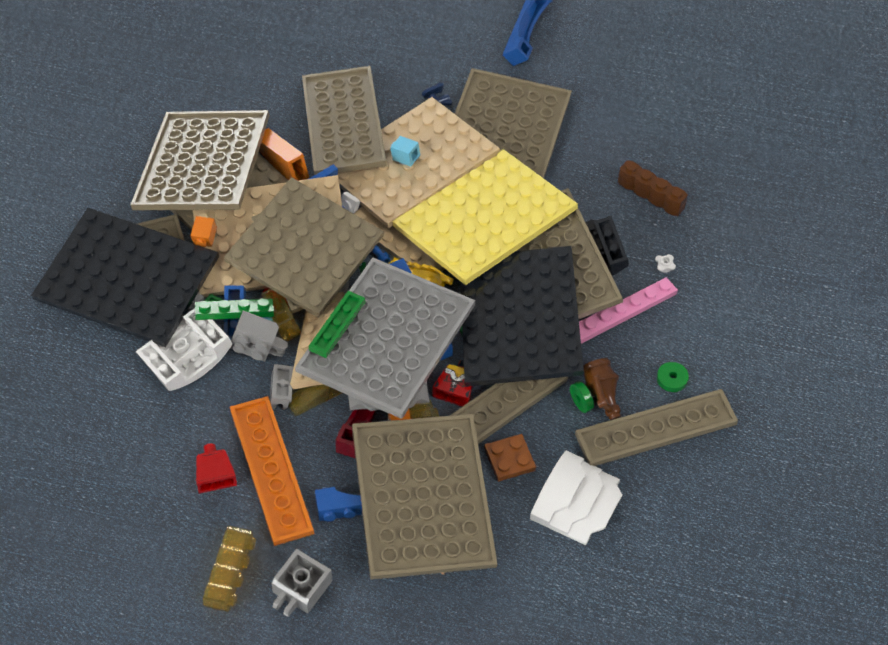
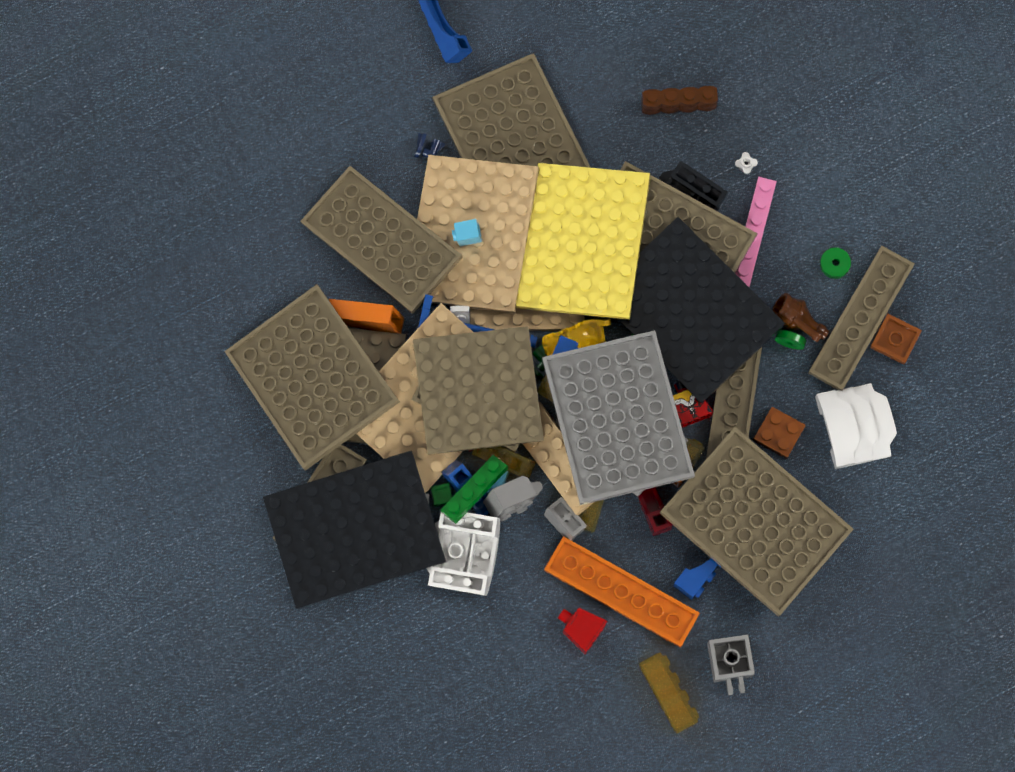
camera: 40 degrees left, 20 degrees up
orange brick [191,216,217,247] -> none
green plate [309,291,365,358] -> none
none -> dark orange plate [870,313,922,365]

